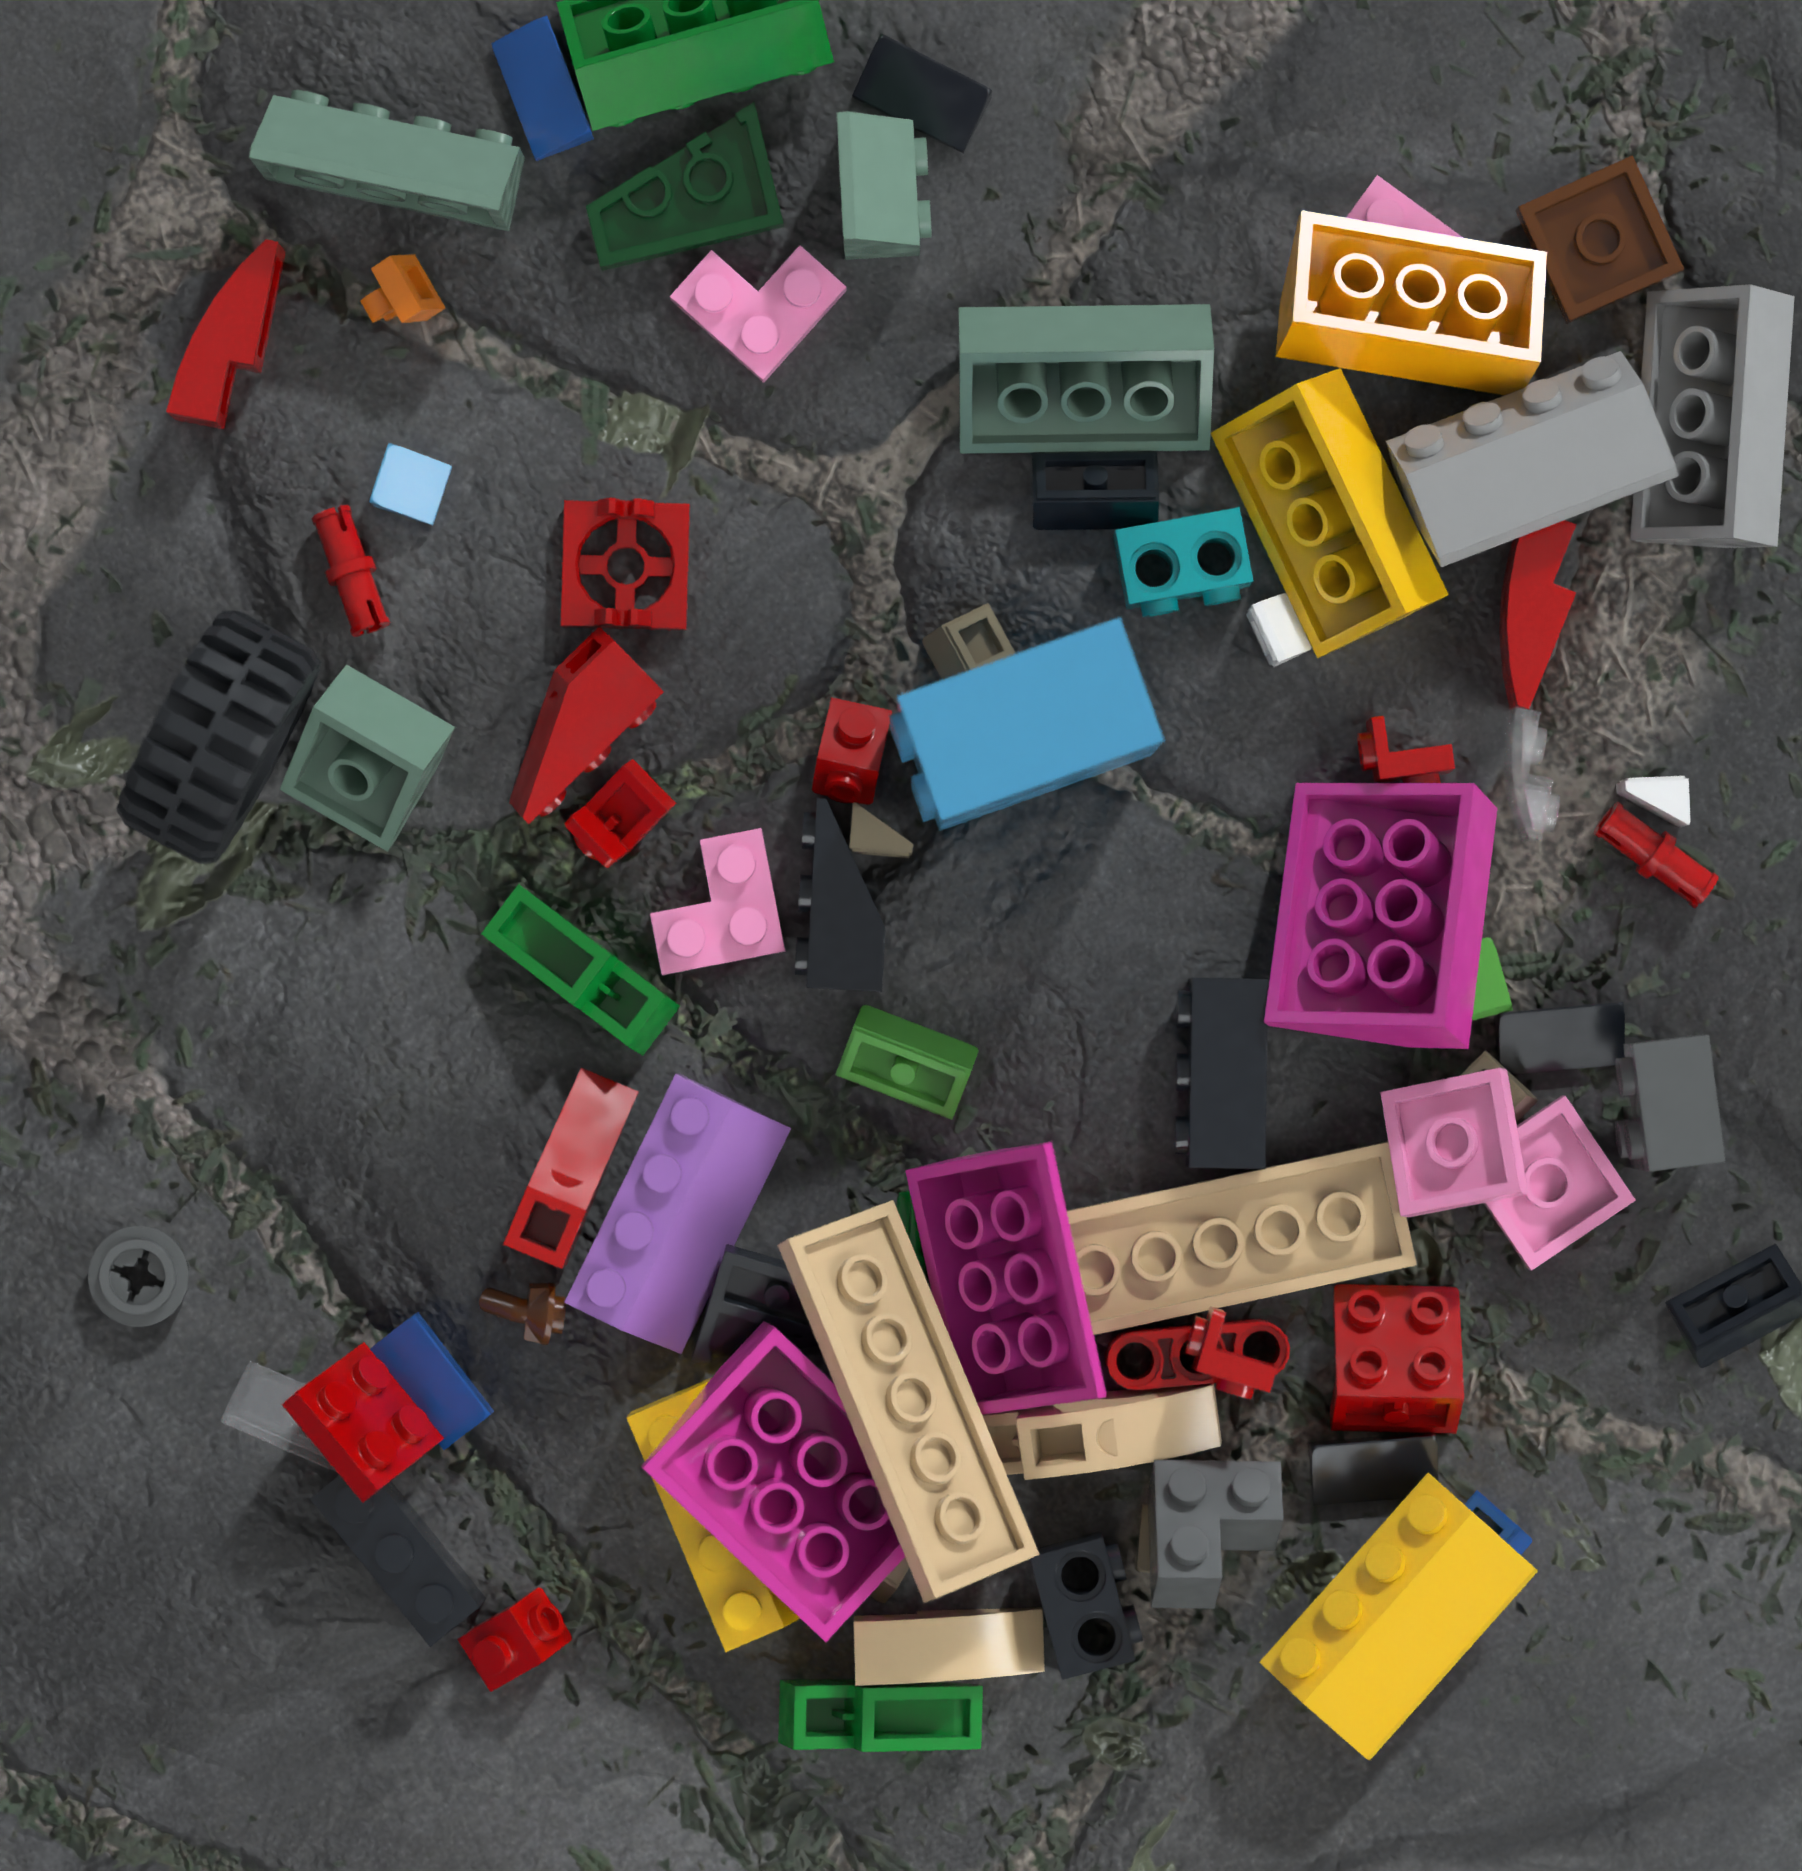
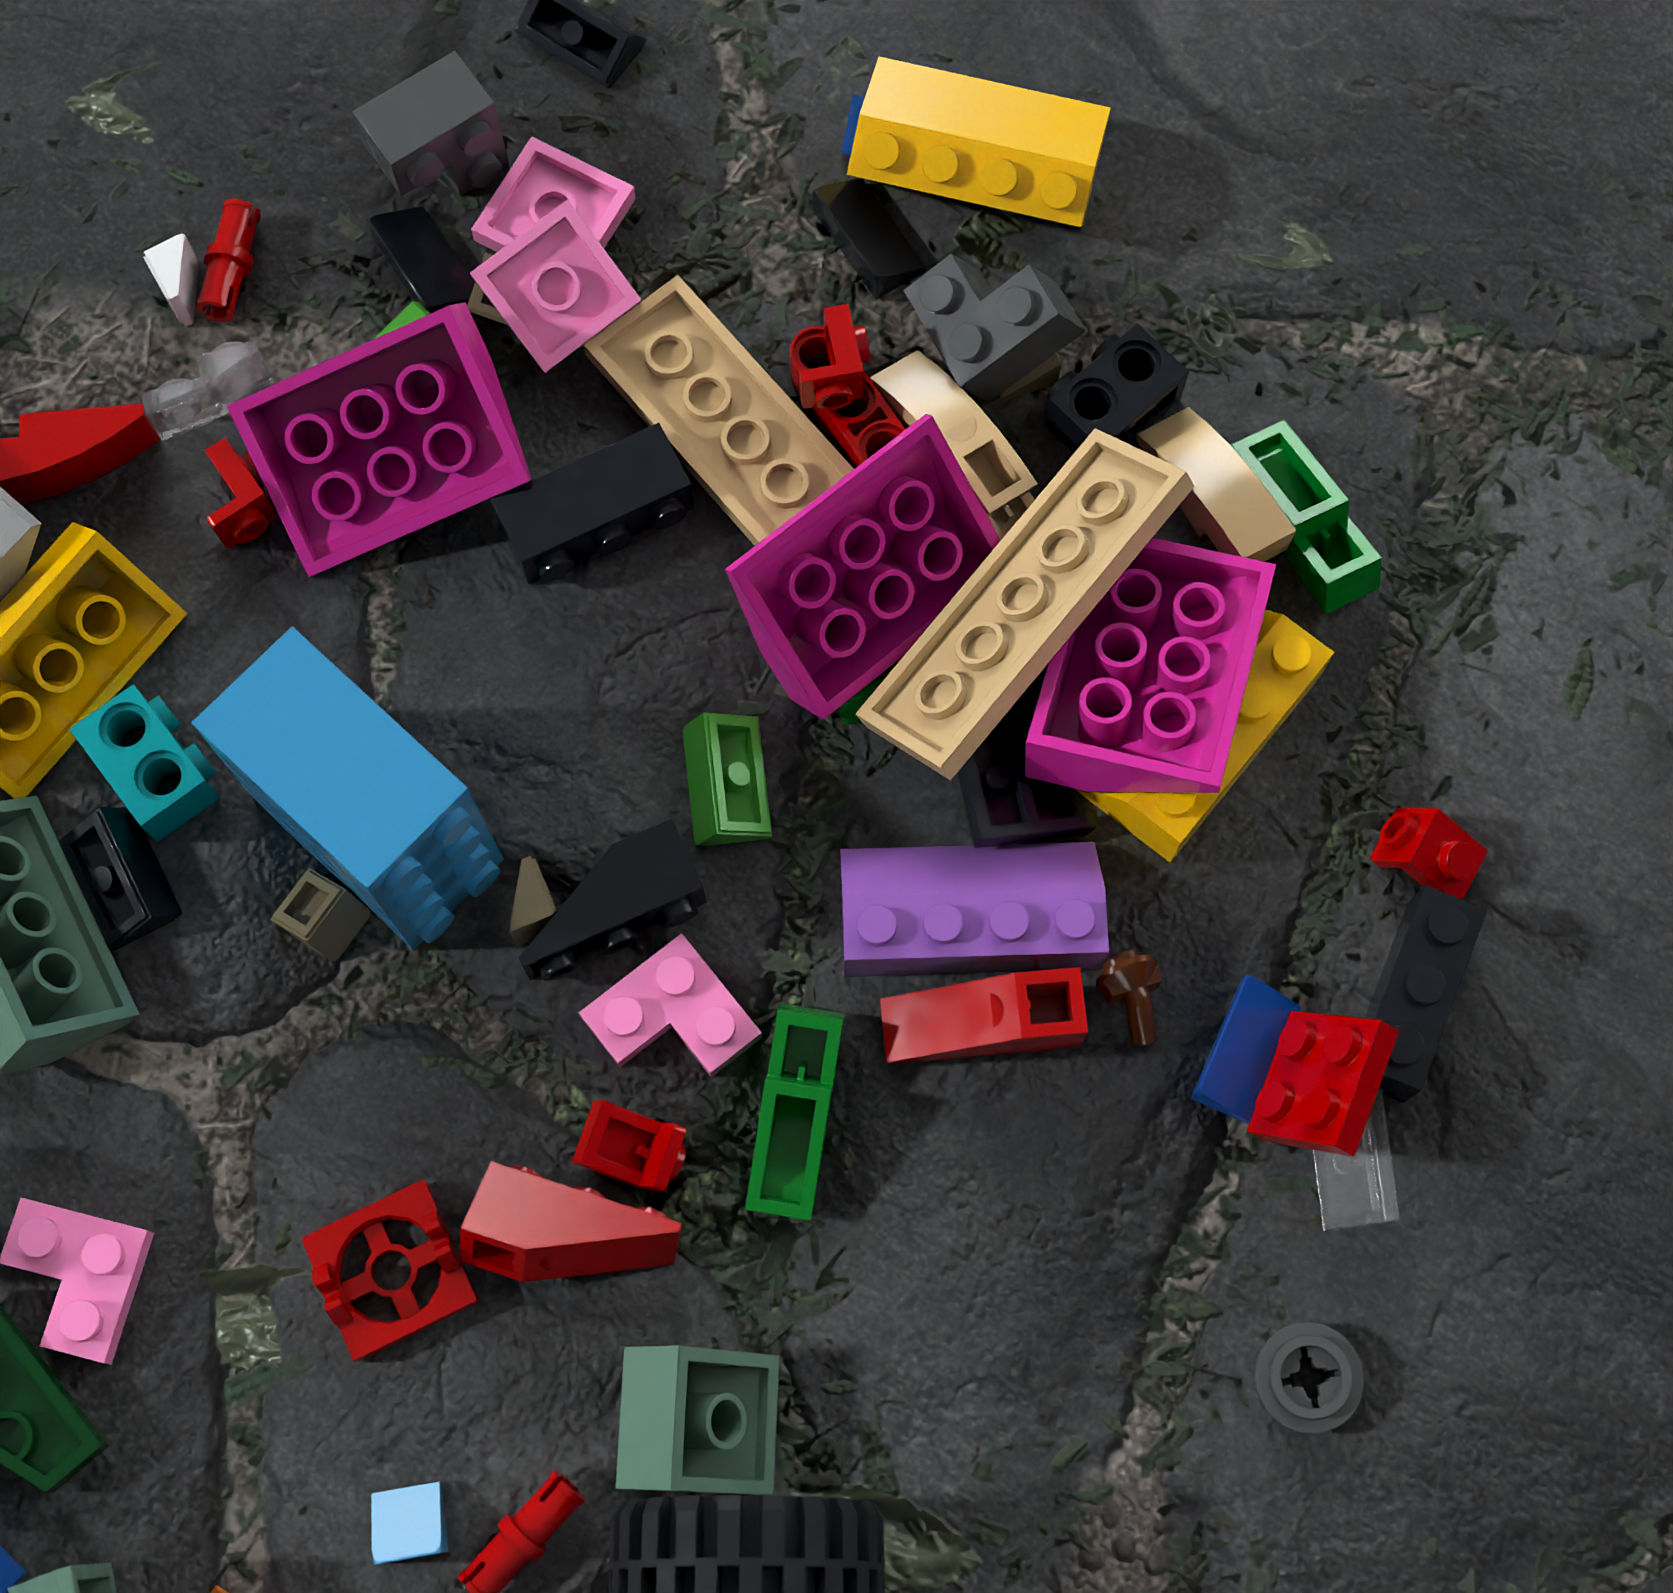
camera: 120 degrees left, 15 degrees down
red bracket [812,697,893,805] -> none
white slope [1246,593,1312,667] -> none
red bracket [1330,1284,1464,1434] -> none

